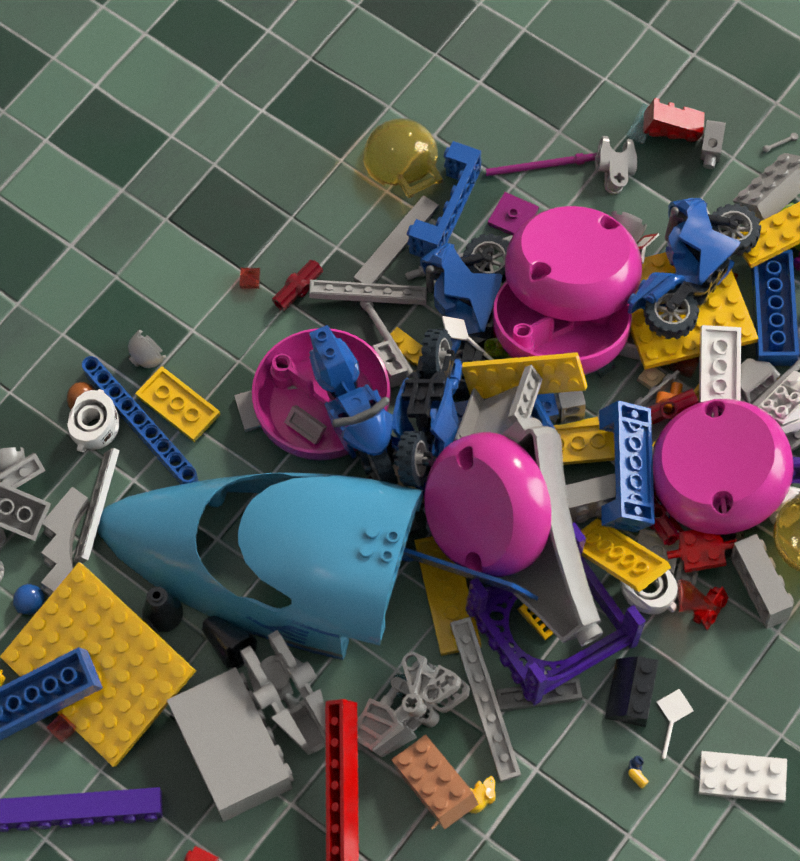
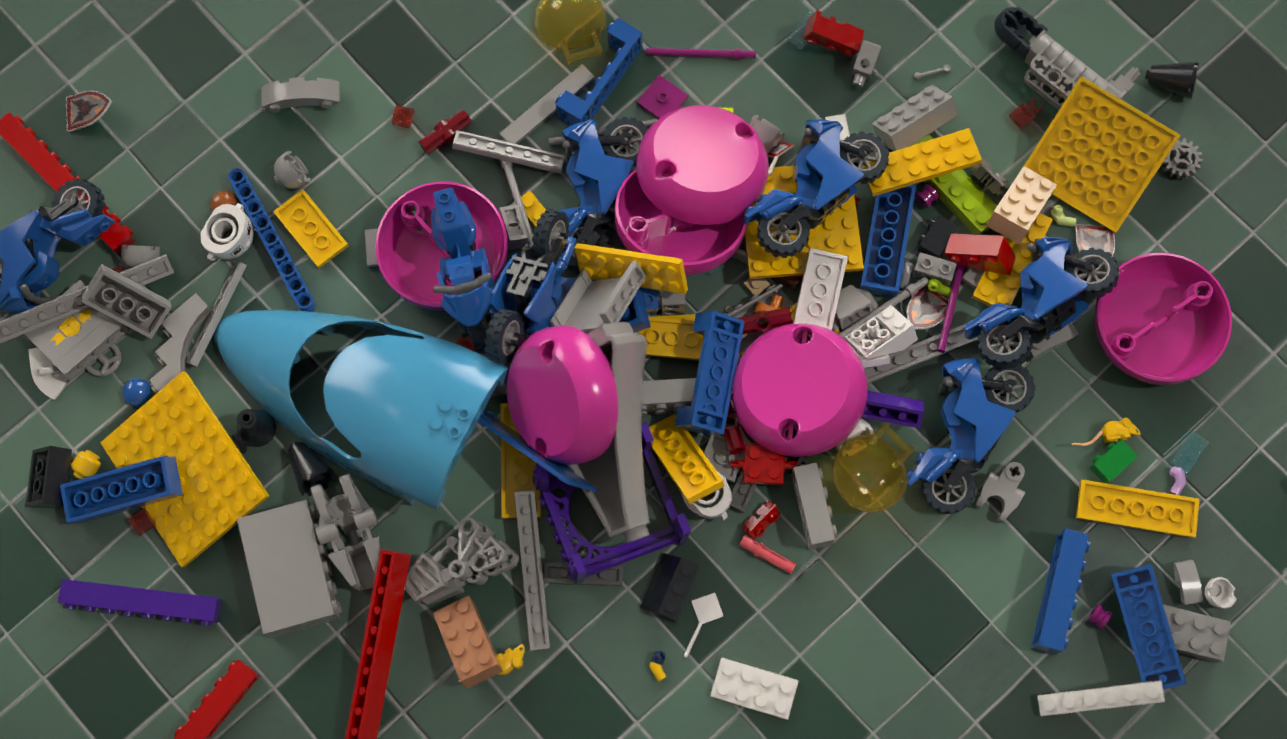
camera: 10 degrees right, 10 degrees up
light grey tile [284,405,327,444] -> none
white piece [442,316,494,360] -> none
clear neon green cone [484,338,509,358] -> none
light grey piece [595,136,637,195] -> none
clear red slope [677,579,717,613] -> none
none -> light grey brick [261,77,340,112]
none -> coral pin [739,535,797,575]

